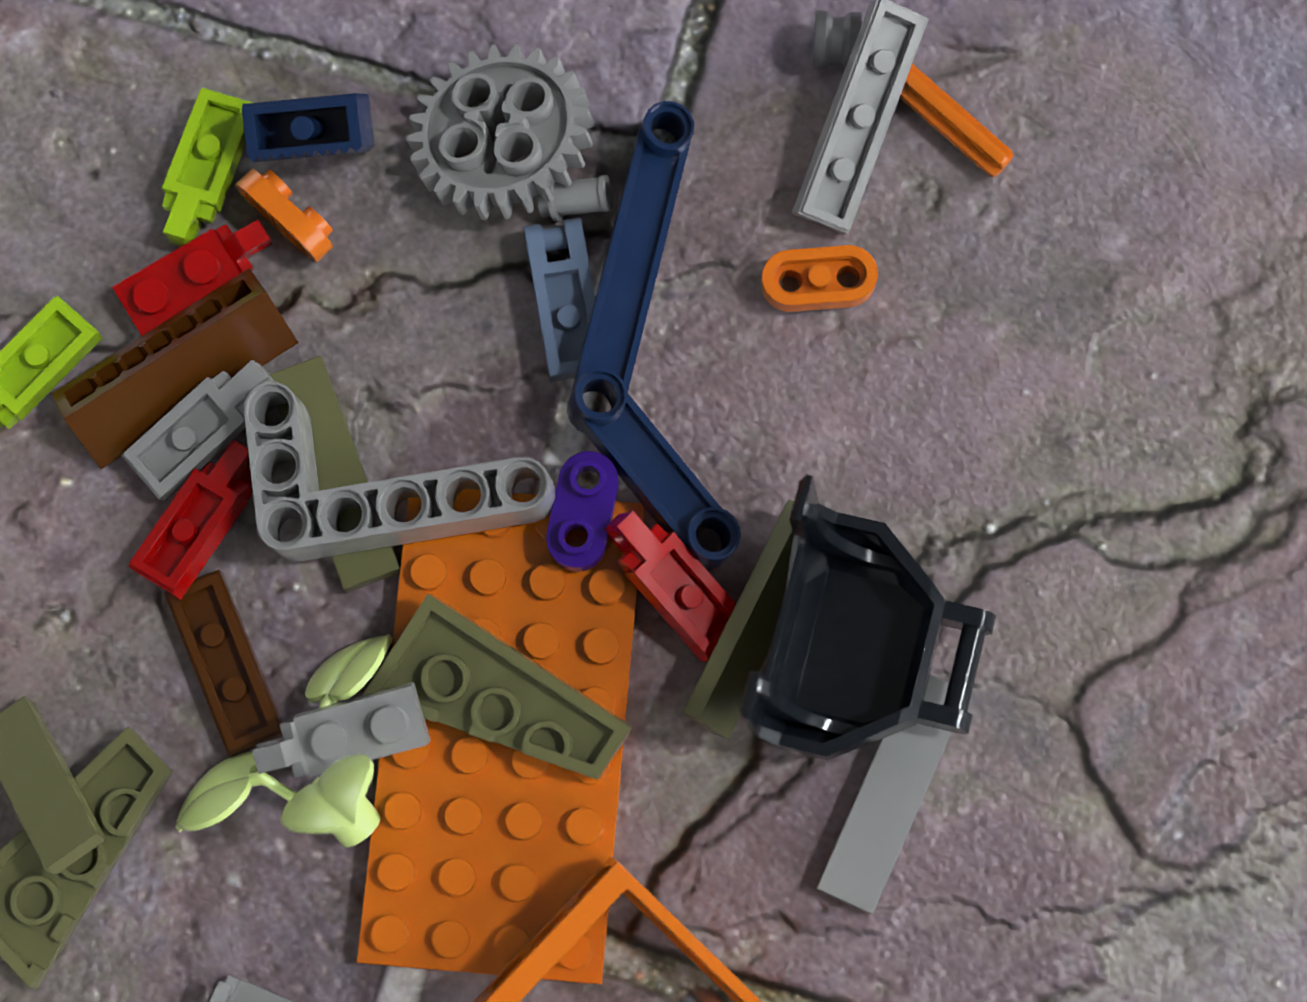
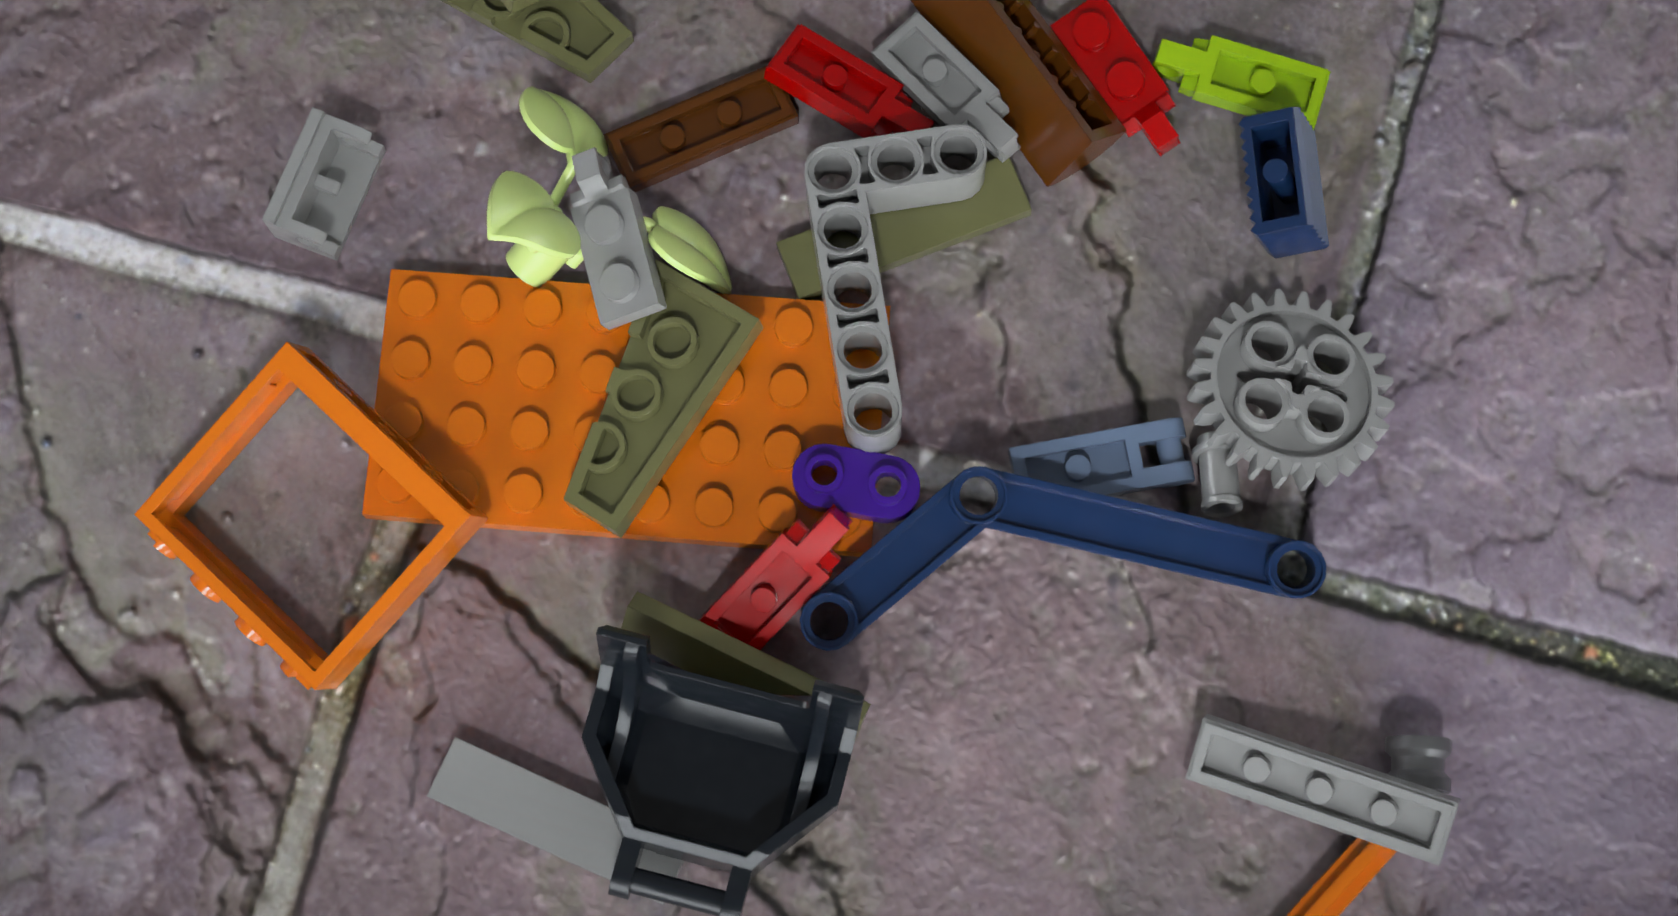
camera: 90 degrees right, 0 degrees up
orange plate [235,169,333,264] -> none
orange plate [761,245,878,312] -> none

